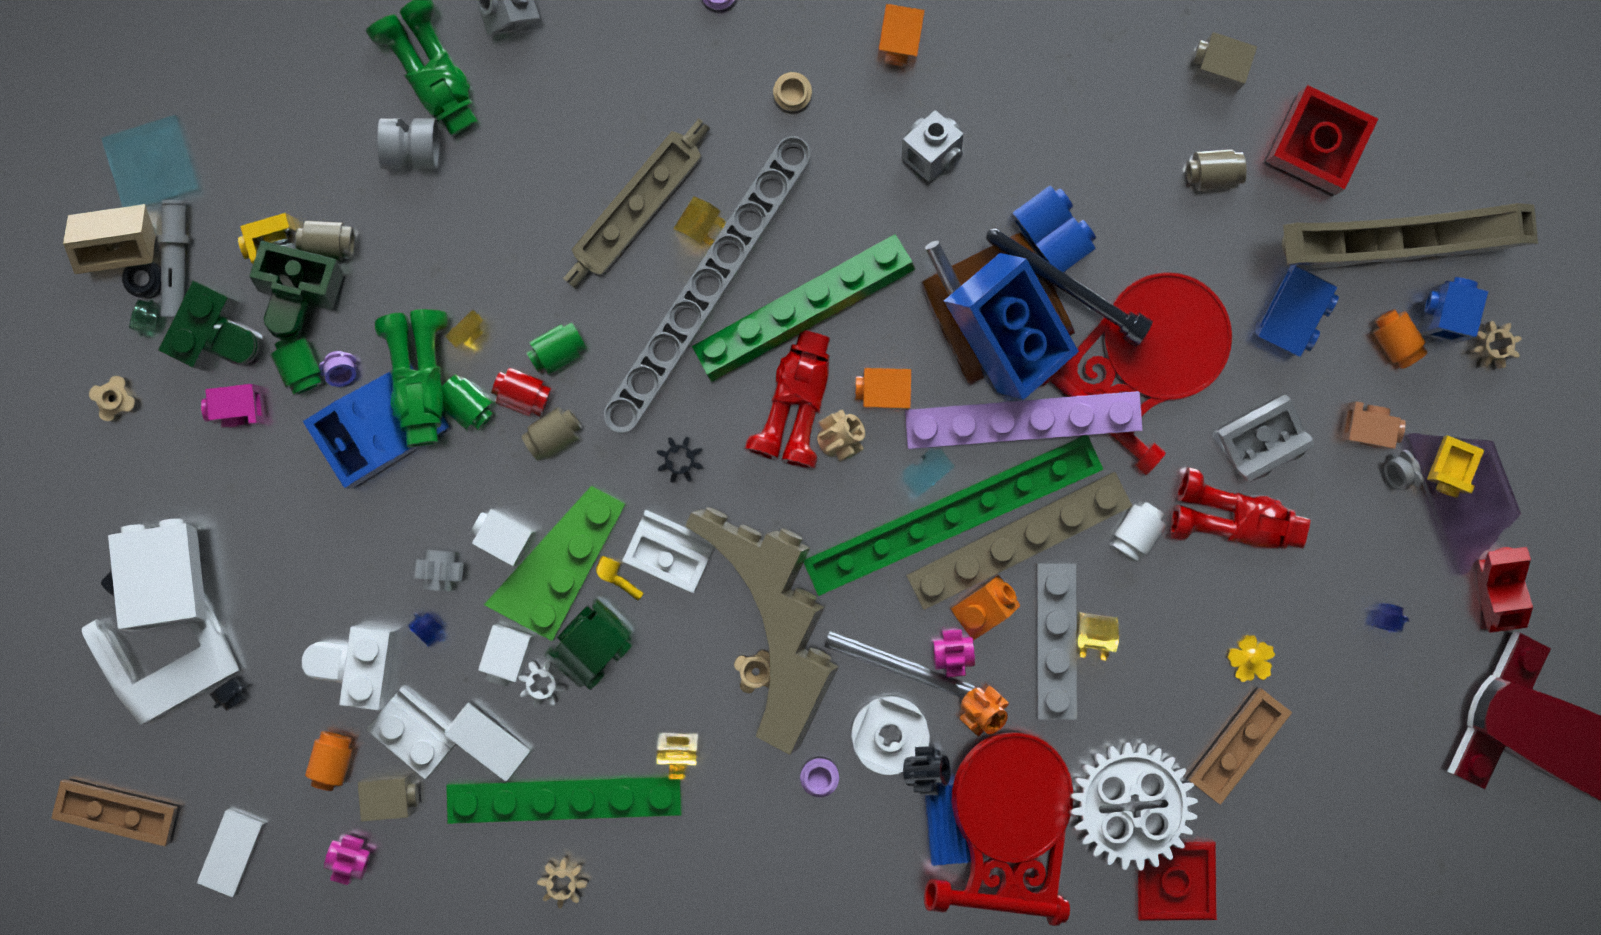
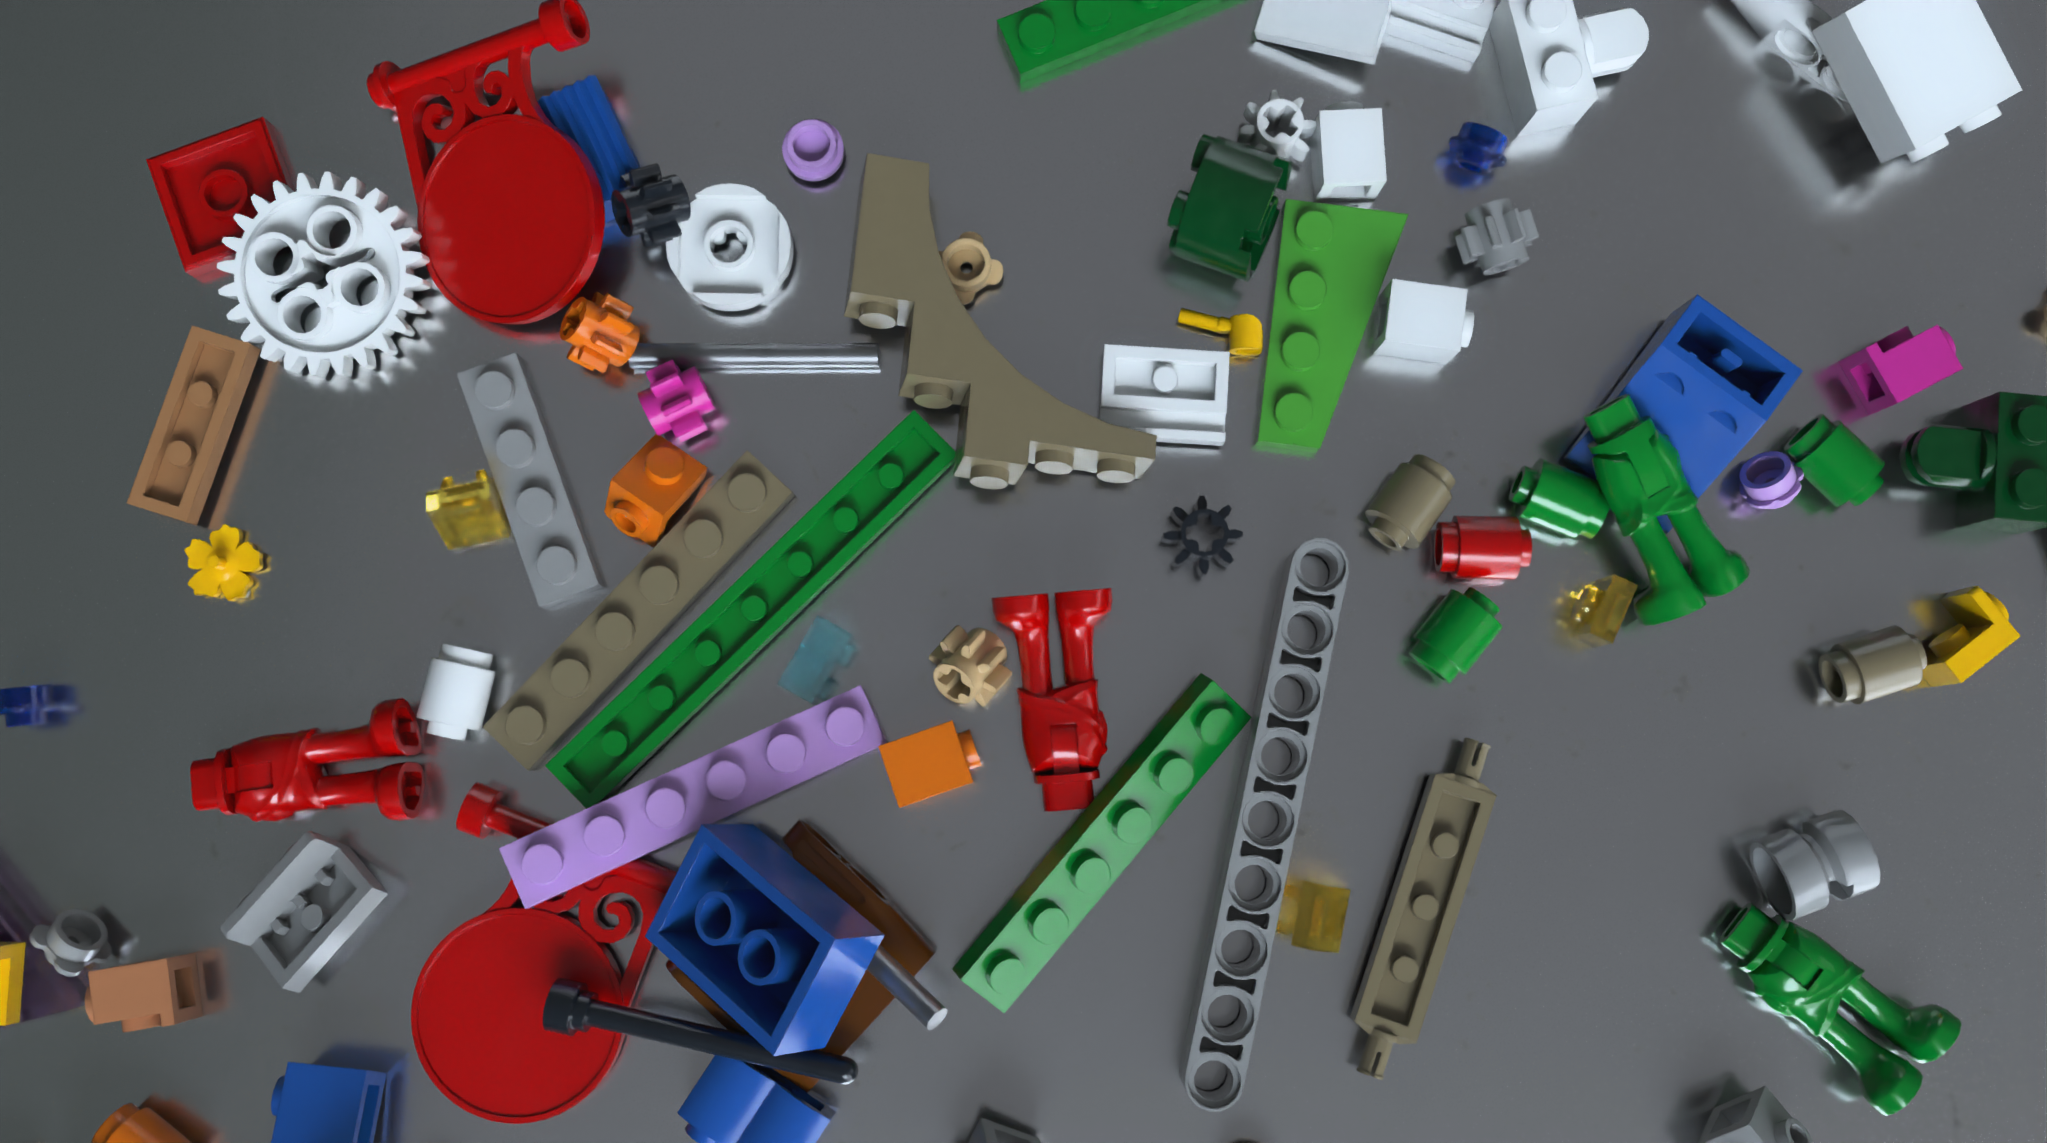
camera: 155 degrees right, 5 degrees down
dark green brick [249,241,344,340] -> none
clear yellow tile [657,733,698,779] -> none

